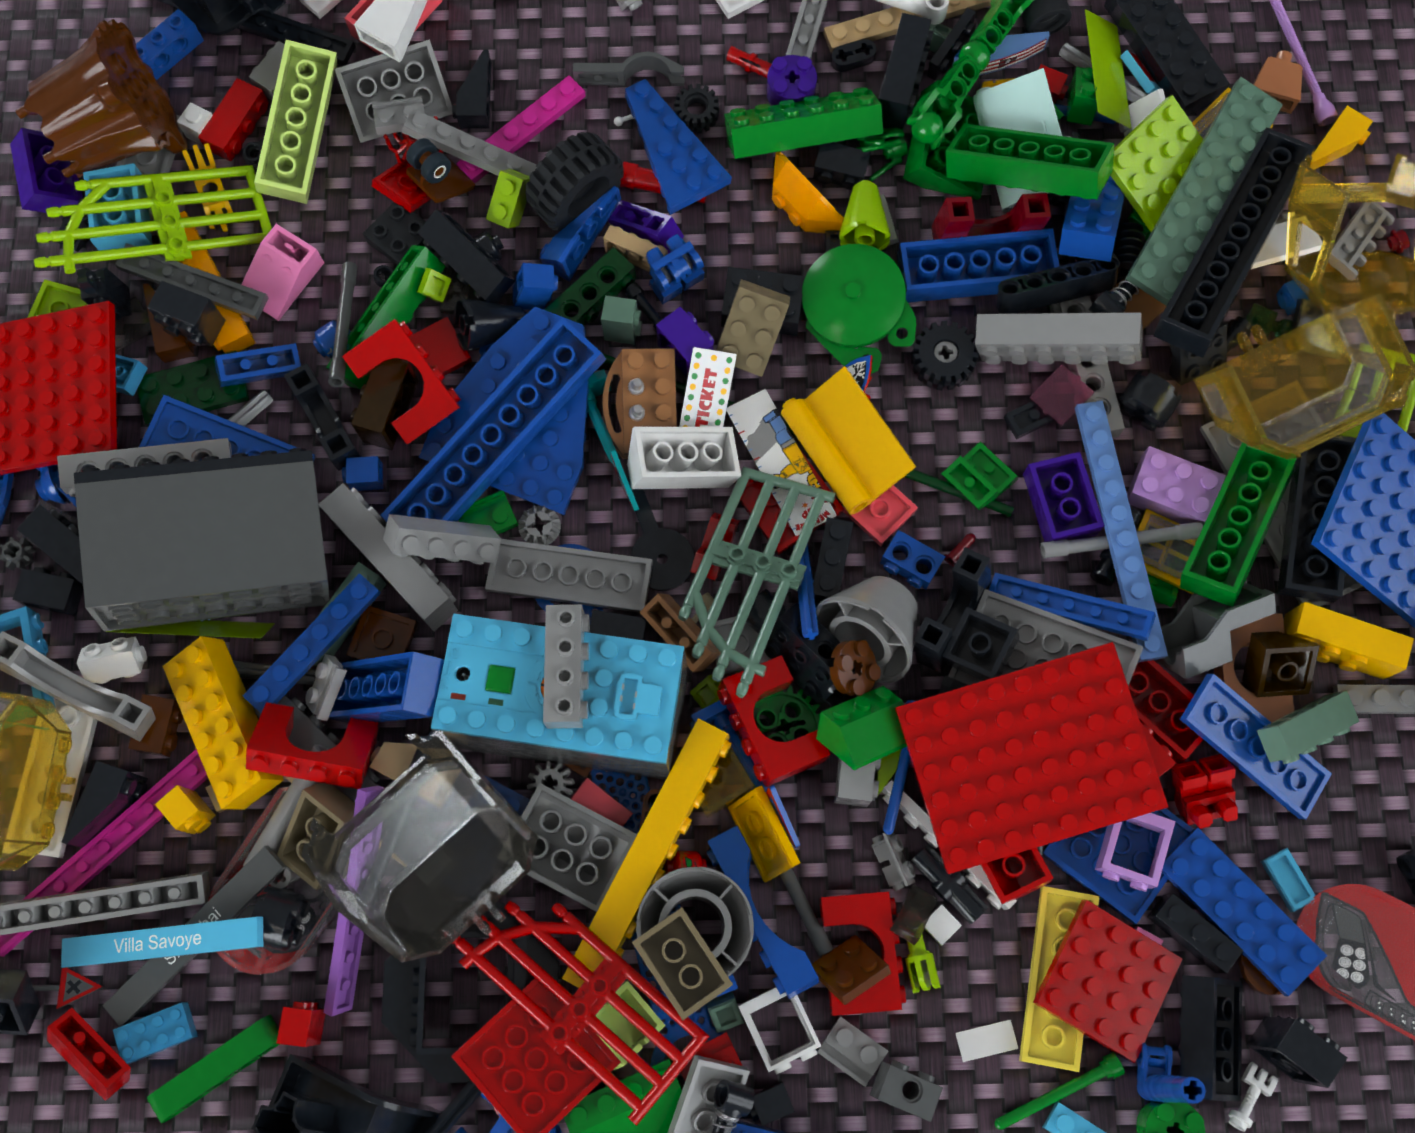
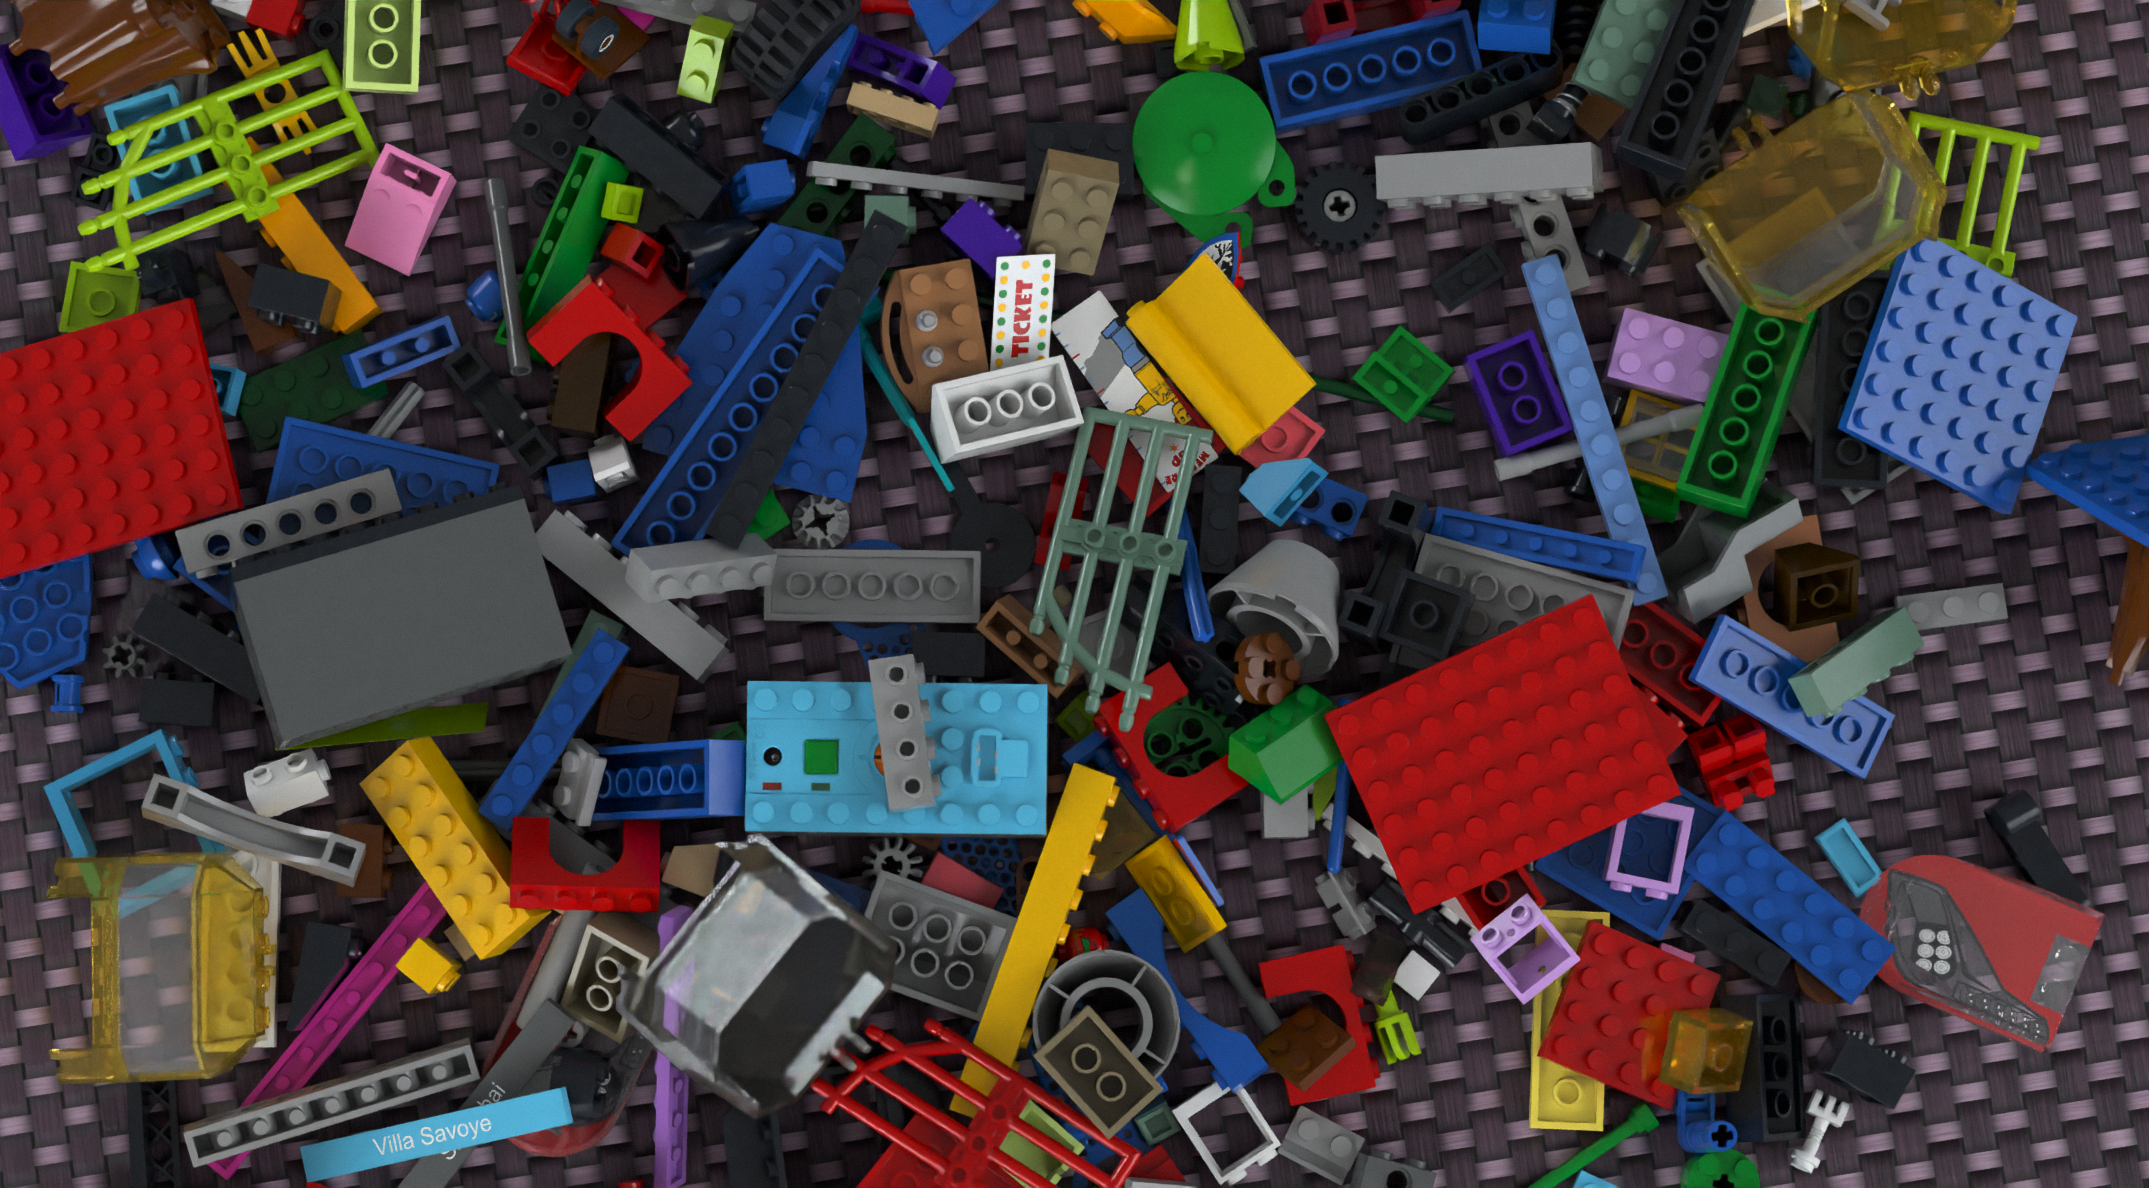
camera: 15 degrees left, 10 degrees up
dark grey plate [115,243,269,320] -> none
blue hips [646,234,705,305] -> none
dark red piece [944,533,976,567] -> none
white sticker [955,1020,1018,1062] -> none
clear pink piece [1030,364,1094,426] -> none
yellow brick [1284,602,1414,680] -> none
none -> white slope [588,434,640,493]
none -> red brick [600,222,665,279]
none -> black plate [705,209,908,549]
none -> light grey plate [806,161,1025,207]
none -> dark azure slope [1239,458,1329,527]
none -> lavender window [1470,893,1581,1005]
none -> clear yellow brick [1659,1008,1753,1095]

